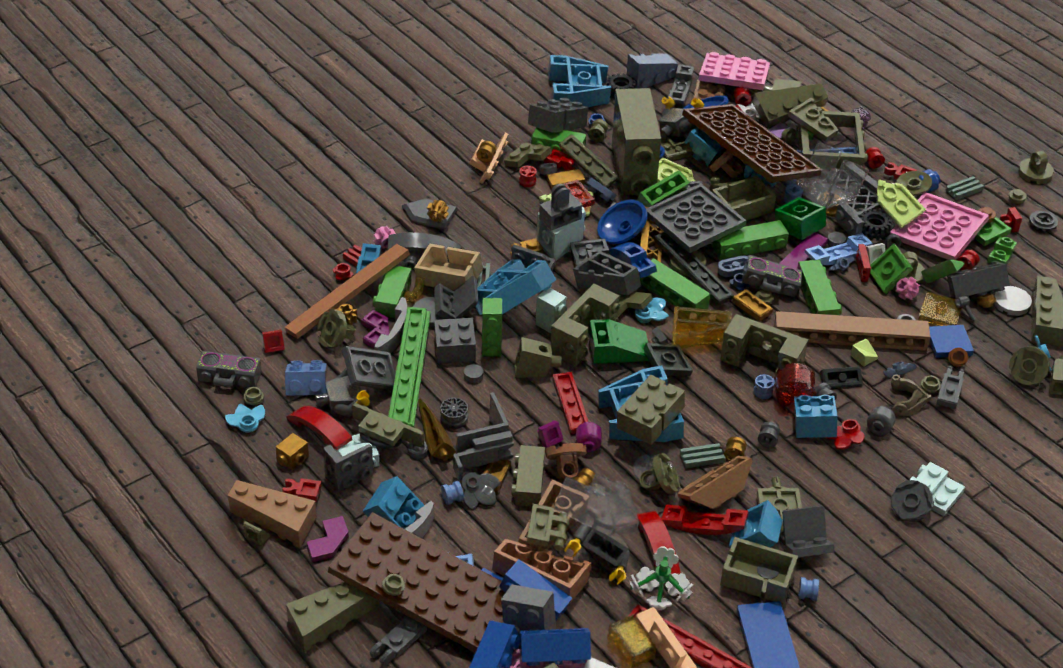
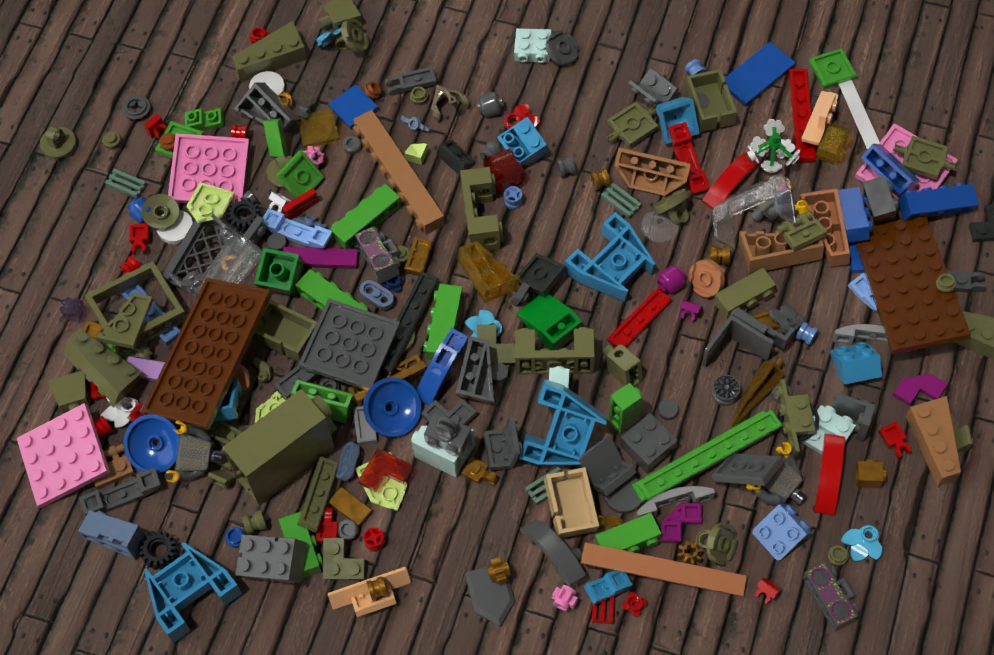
camera: 120 degrees left, 20 degrees up
olive piece [617,375,685,445] -> none

